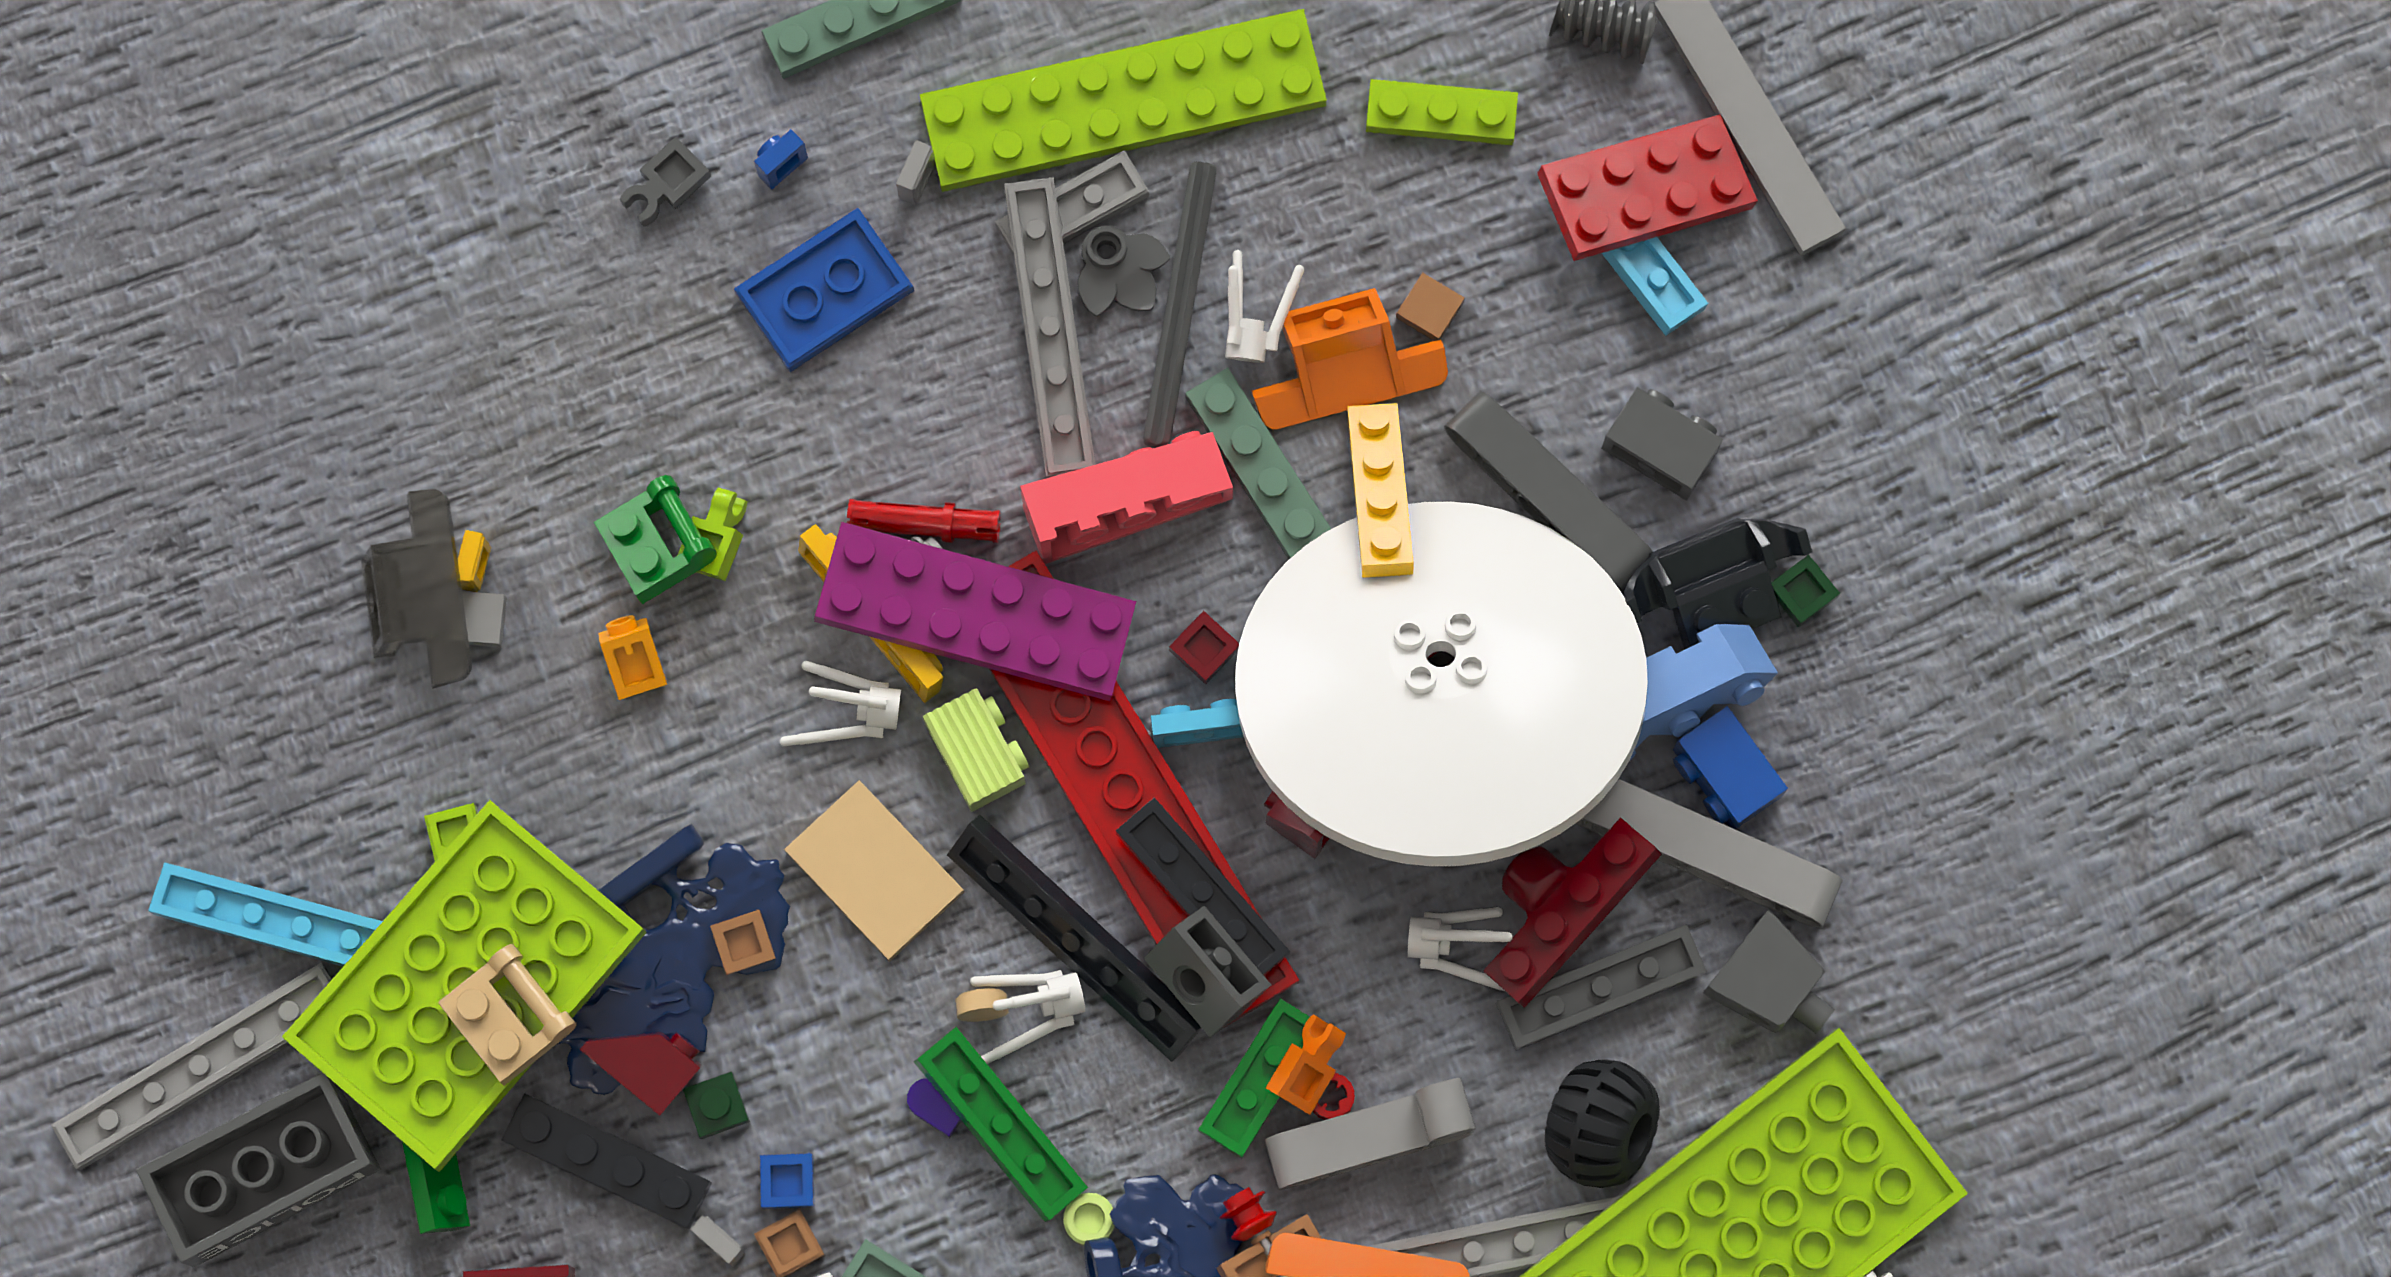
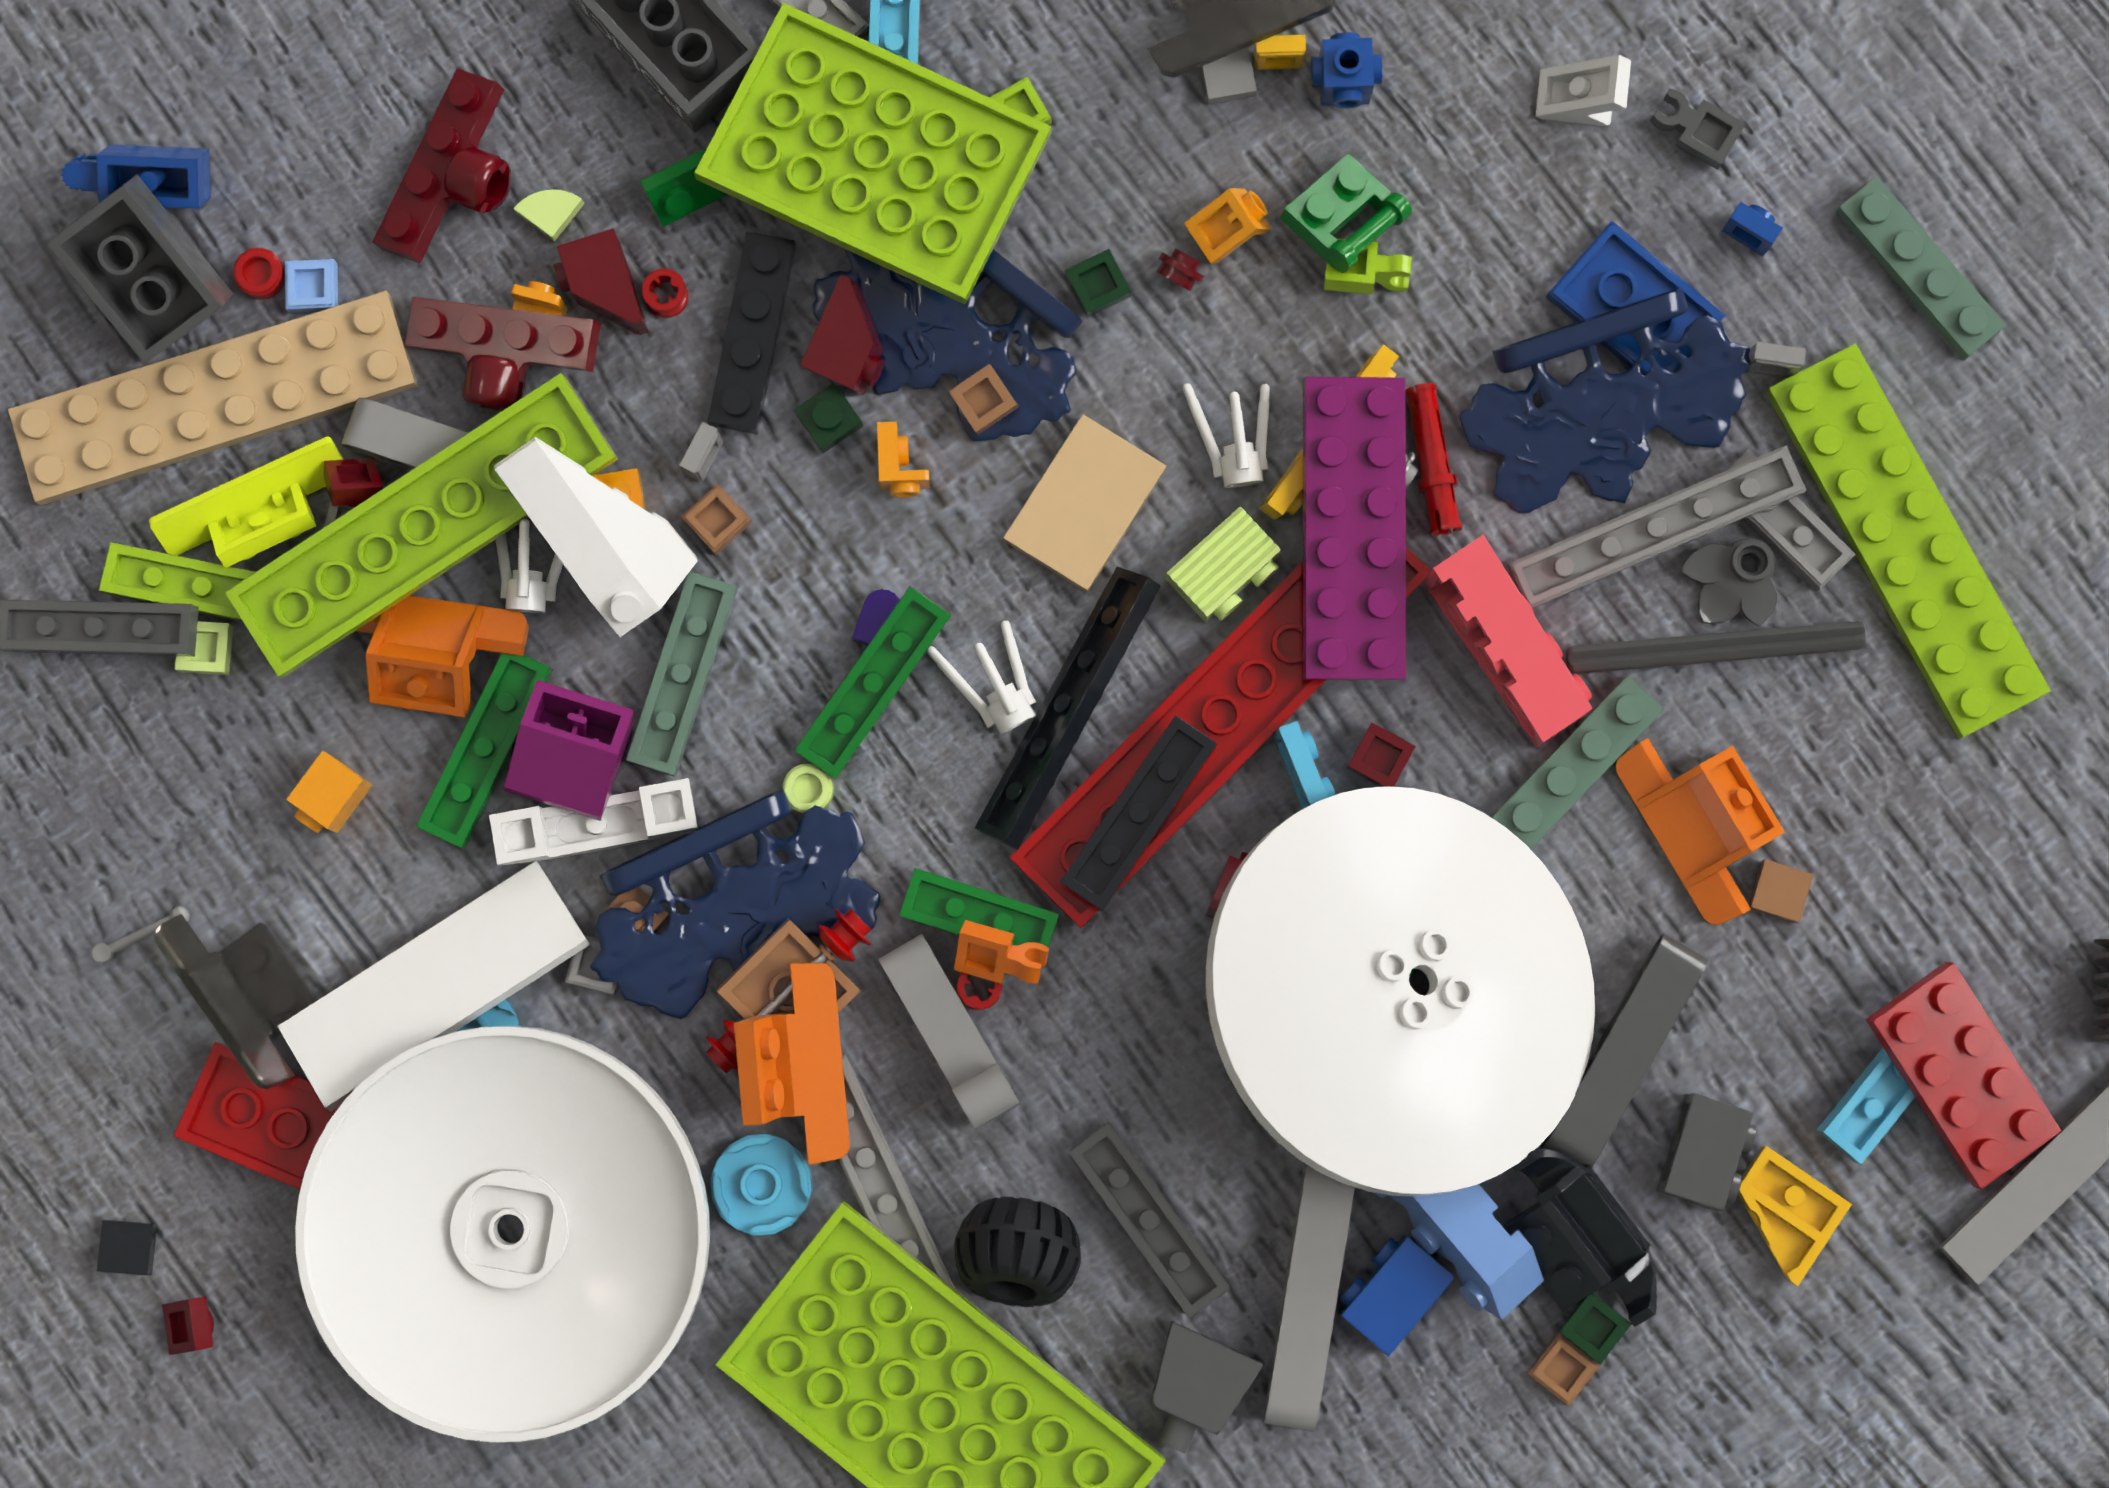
camera: 80 degrees right, 5 degrees up
tan plate [438,944,576,1086] -> none
blue plate [760,1153,815,1209] -> none
tan tile [955,988,1009,1022] -> none
dark grey brick [1144,906,1271,1037] -> none
white plant [1225,250,1304,363] -> none
yellow plate [1347,403,1414,578] -> none
lime plate [1366,79,1518,145] -> none
white plant [1408,907,1513,992] -> none
dark red plate [1483,817,1662,1008] -> none
none -> red bush [642,269,689,318]
none -> light orange bracket [877,421,930,498]
none -> dark green plate [1065,249,1131,318]
none -> dark red plate [1157,248,1205,291]
none -> blue brick [1311,32,1382,108]
none -> dark blue plant [1459,288,1751,513]
none -> medium nougat tile [1526,1332,1600,1406]
none -> white slope [1535,55,1631,126]
none -> yellow wing [1738,1146,1852,1286]

